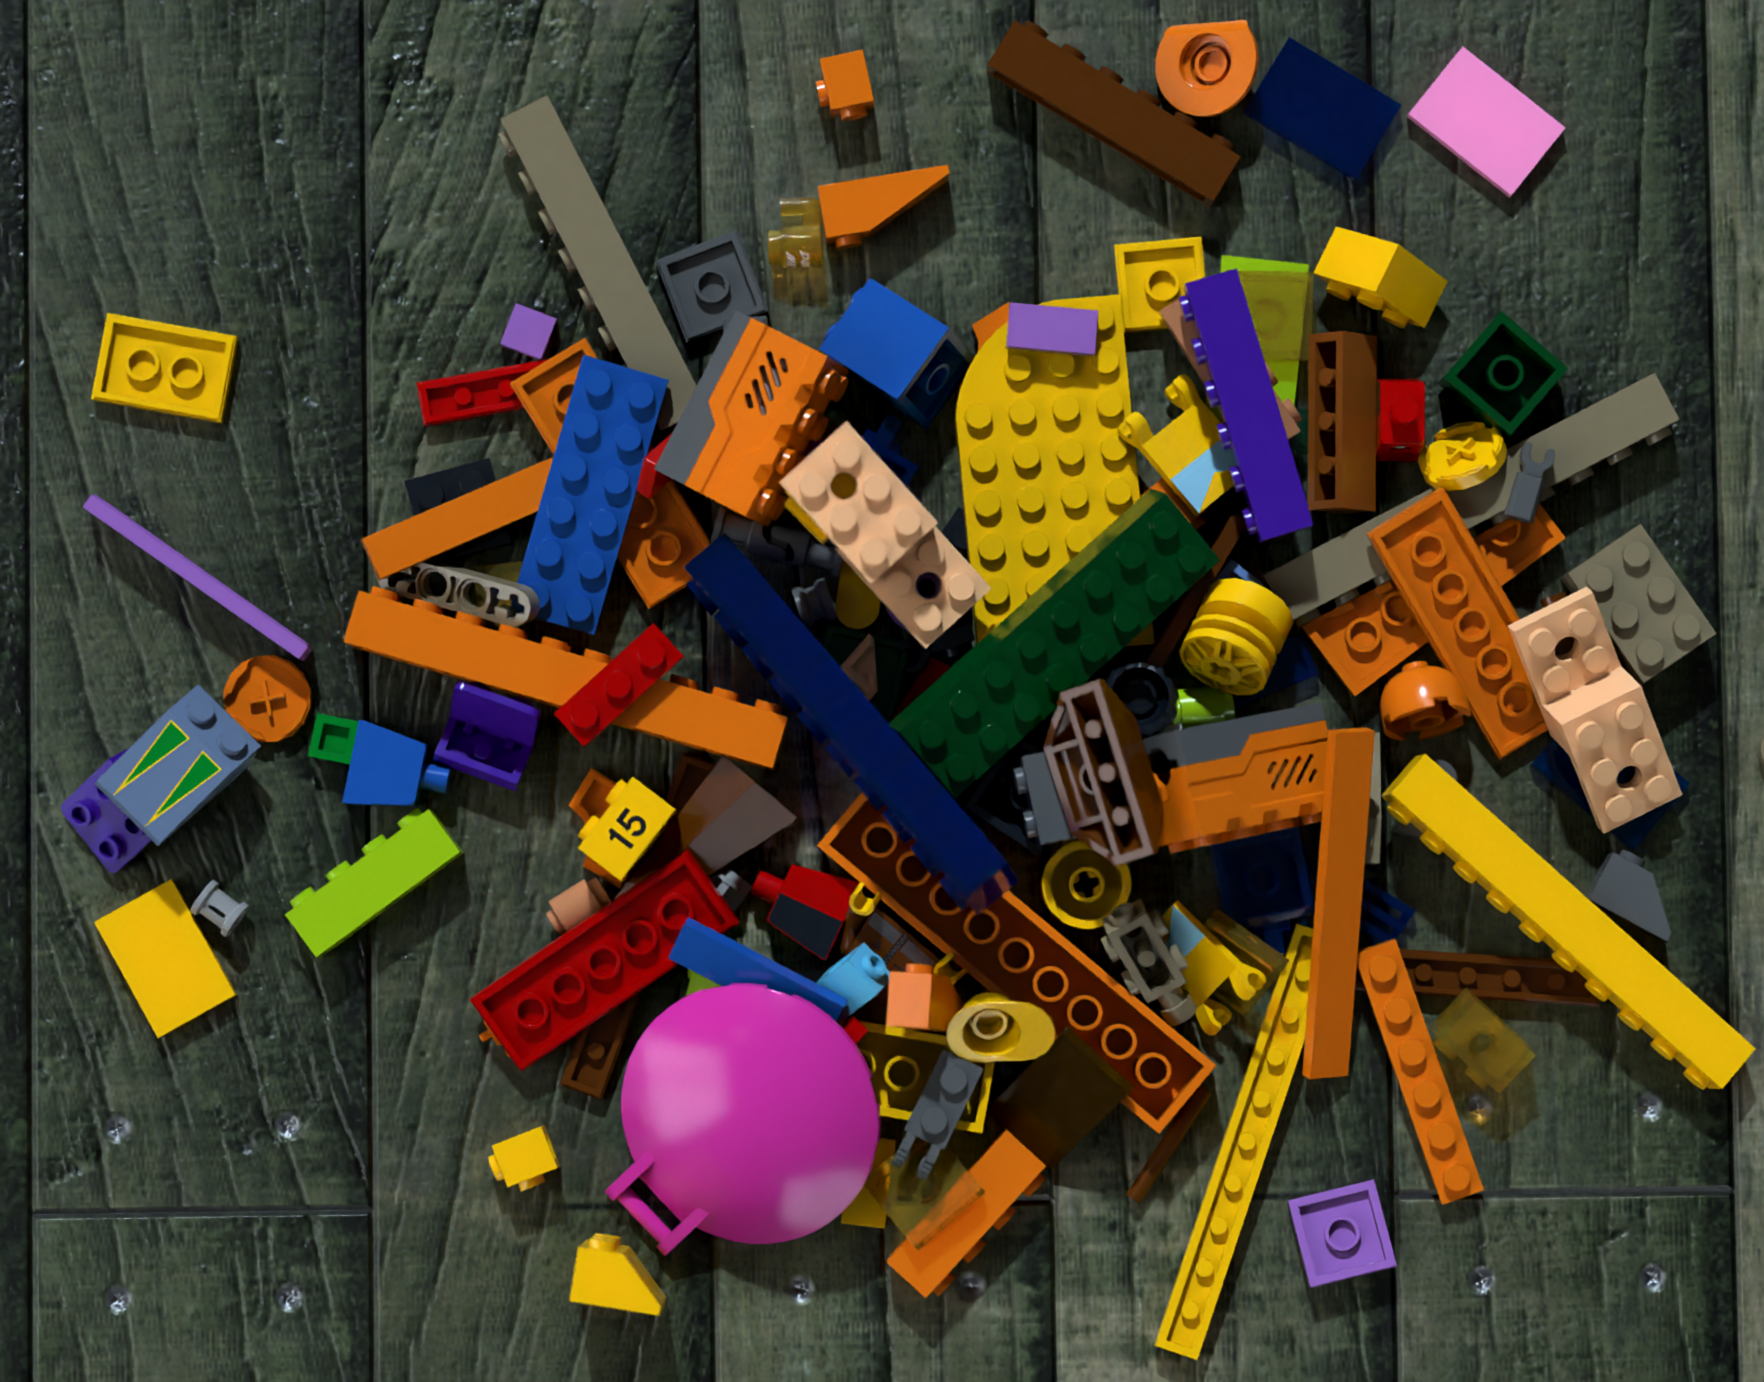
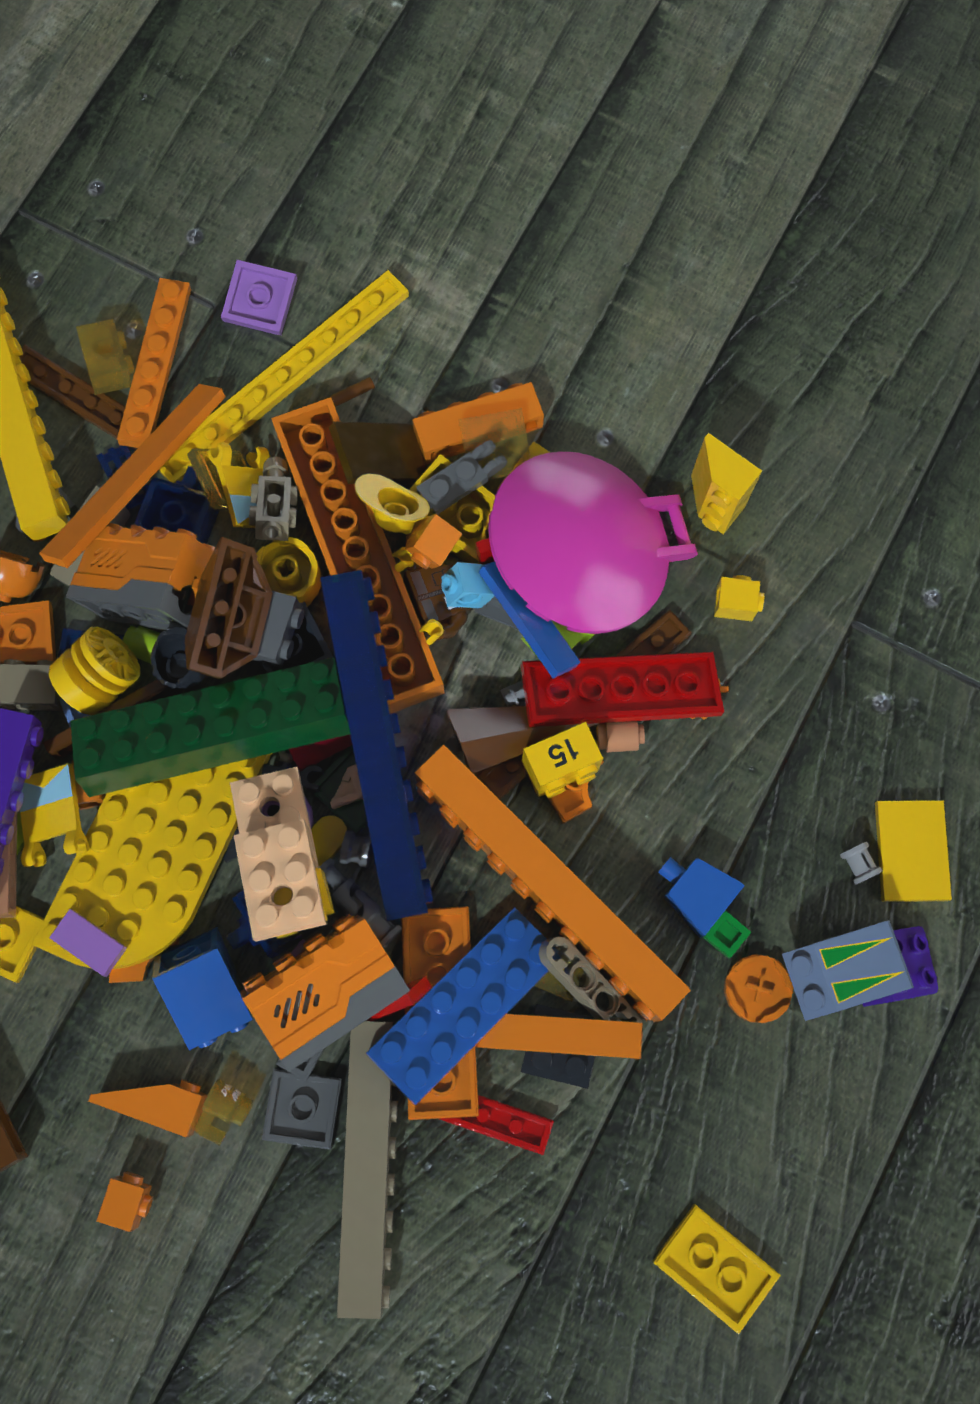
camera: 150 degrees left, 10 degrees down
medium lavender tile [83,494,313,662] -> none
lime brick [285,808,464,958] -> none
dark purple bracket [433,681,540,791] -> none
medium lavender tile [500,303,558,360] -> none
red plate [554,623,684,747] -> none
torso [750,864,859,961] -> none

